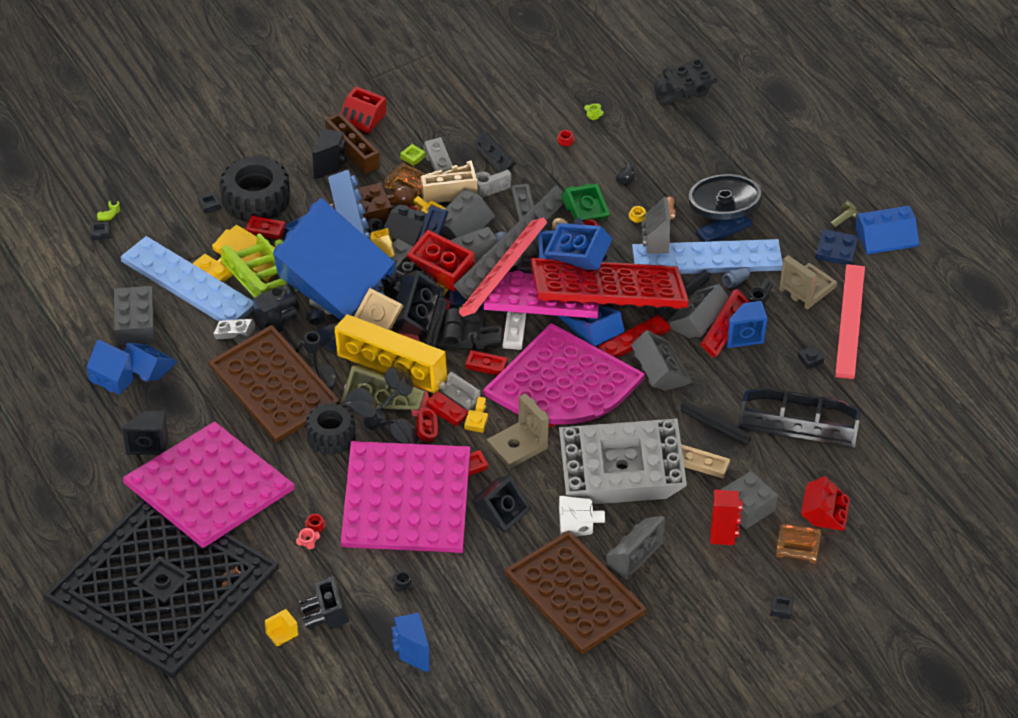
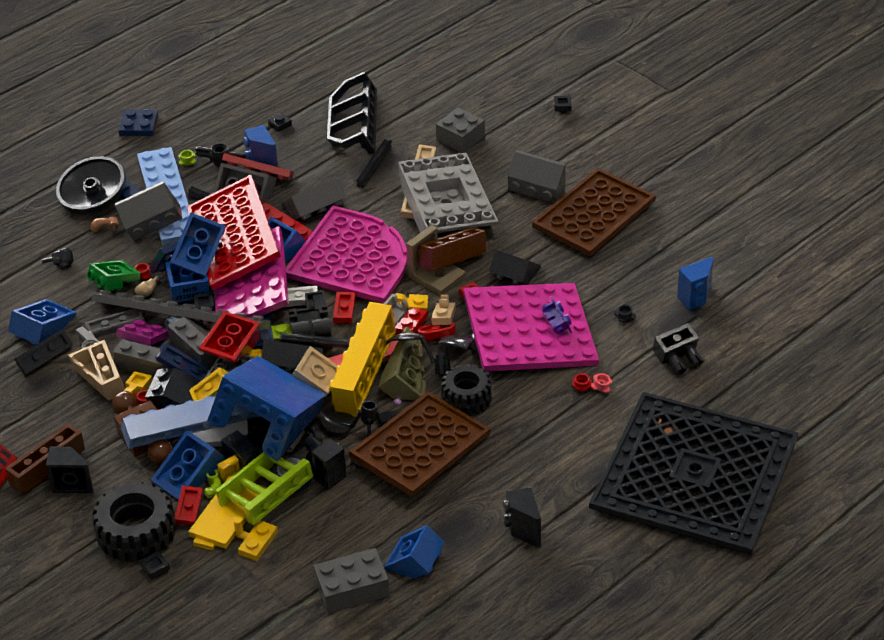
camera: 100 degrees left, 5 degrees down
blue slope [87,339,134,395] -> none
light blue plate [121,236,254,321] -> none
dark pink plate [123,421,294,548] -> none
light grey plate [213,319,256,344] -> none
yellow panel [265,609,298,646] -> none
clear orange plate [384,162,426,198] -> none
lime plate [400,144,425,166] -> none
light grey plate [423,137,453,172] -> none
coral tile [459,217,547,317] -> none
red plate [557,130,575,146] -> none
white torso [559,496,605,537] -> none
yellow plate [629,206,646,223] -> none
red brick [710,490,743,545] -> none
sand blue cone [722,268,750,289] -> none
clear orange plate [776,524,821,563] -> none
dark tan bracket [779,255,837,310] -> none
red slope [801,476,850,531] -> none
olive plant [830,200,859,228] -> none
coral tile [835,264,865,380] -> none
blue slope [855,205,919,254] -> none
none -> blue slope [8,299,77,345]
none -> magenta plate [116,320,169,346]
none -> lime plate [179,150,196,166]
none -> reddish brown brick [419,227,486,271]
none -> tan plate [431,295,456,325]
none -> dark purple hinge [542,296,572,334]

